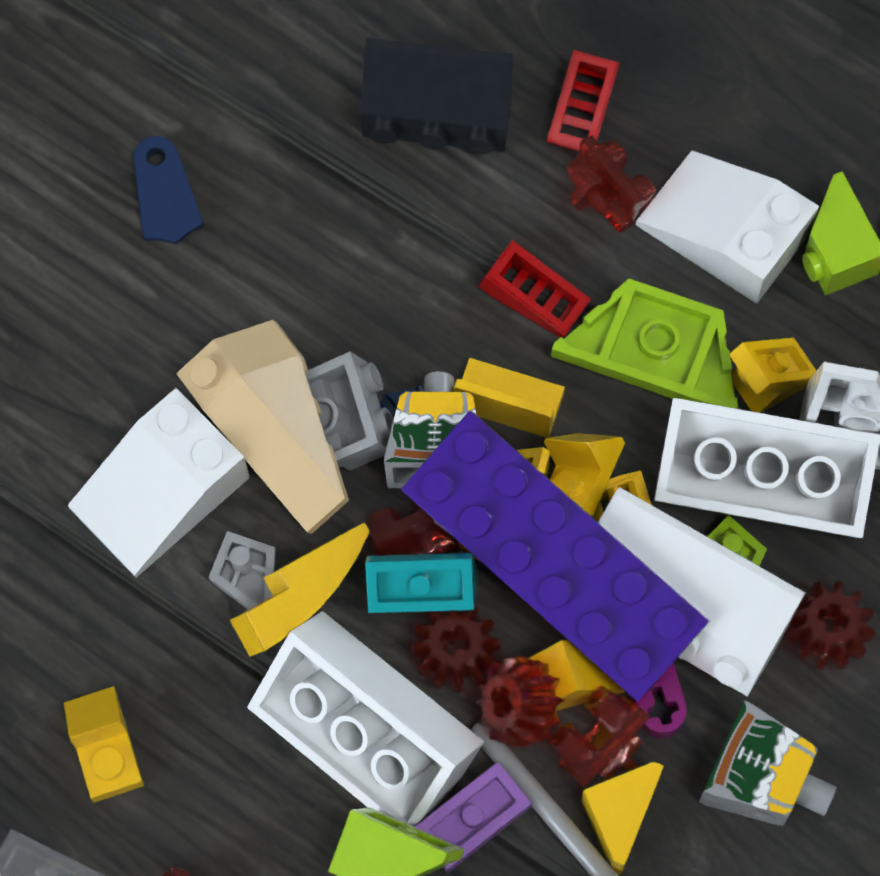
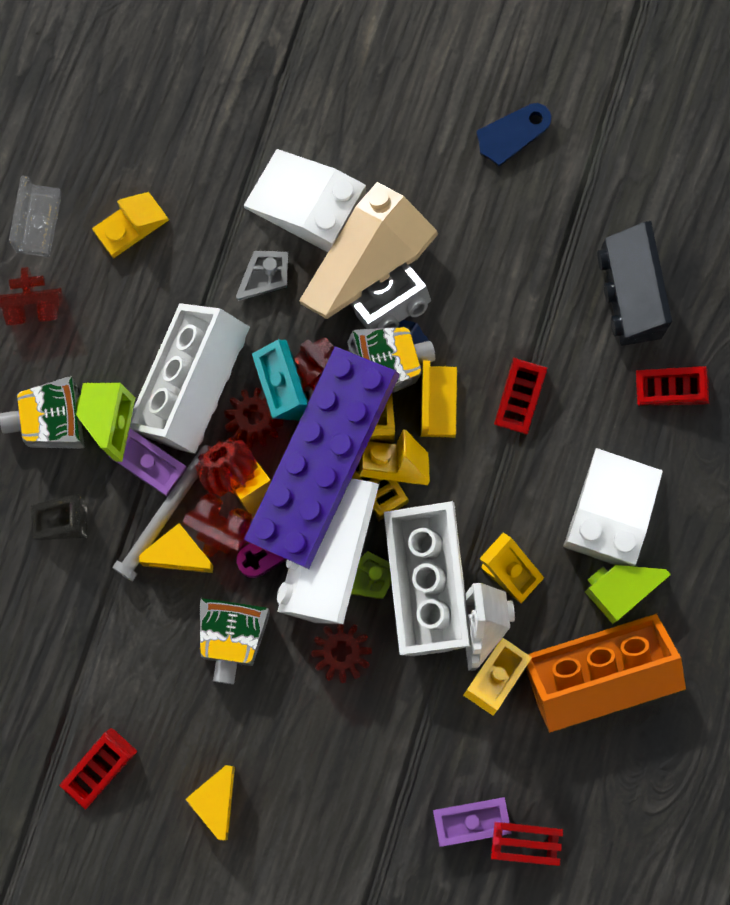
camera: 70 degrees right, 10 degrees up
yellow slope [230,522,370,657] -> none
lime wing [551,278,738,409] -> none
clear red hips [567,135,656,233] -> none

